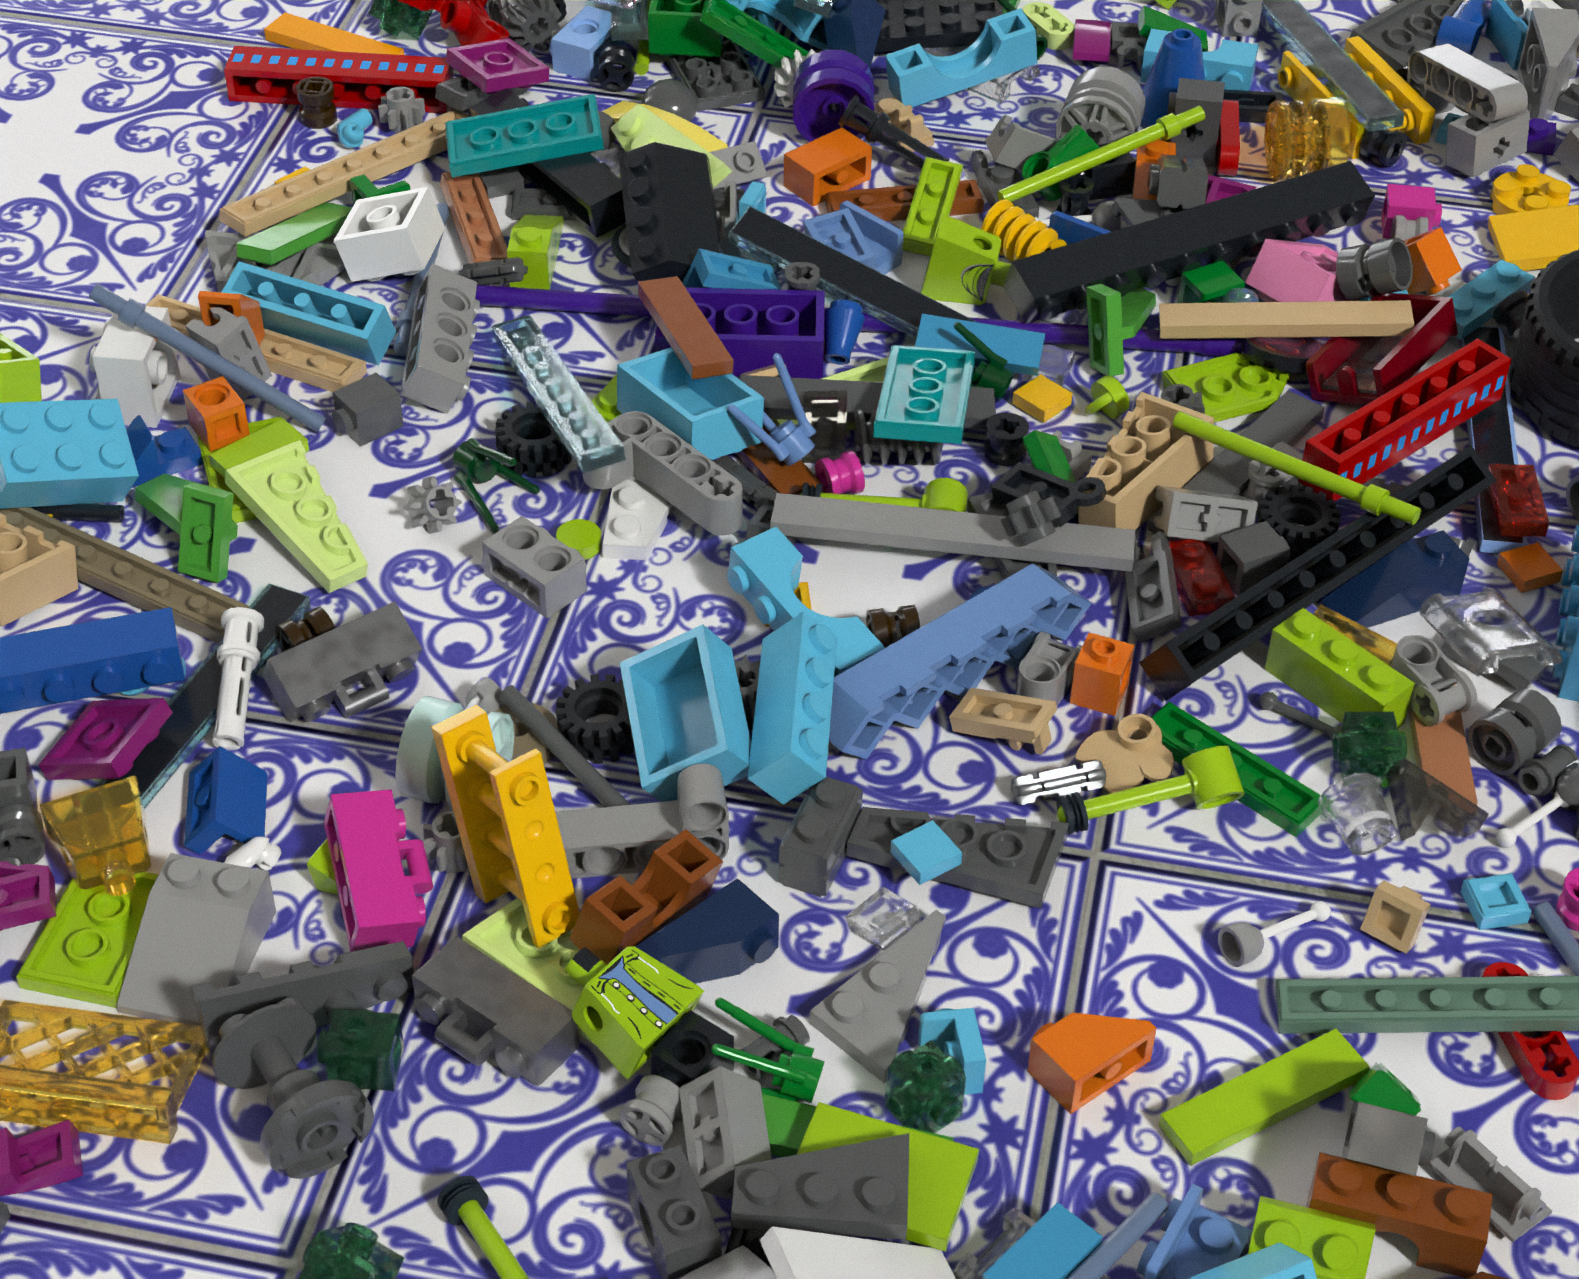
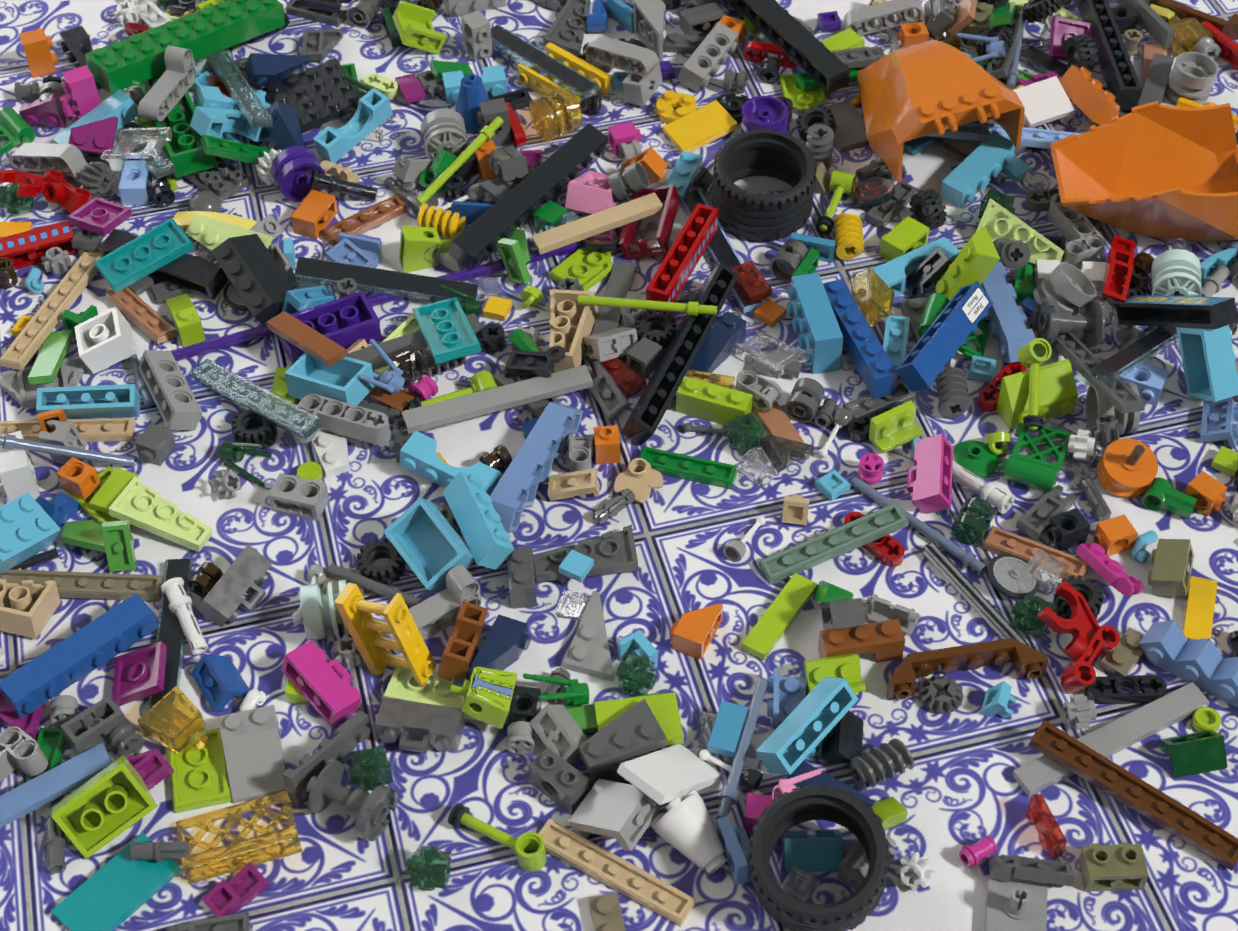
camera: 25 degrees left, 5 degrees up
dark grey axle [458,257,528,285] -> none
blue cone [824,300,865,365] -> none
lime tile [903,157,963,256] -> none
dark azure tile [915,314,1045,376] -> none
dark grey gear [1001,490,1061,546] -> none
lime piece [1056,746,1245,835] -> none

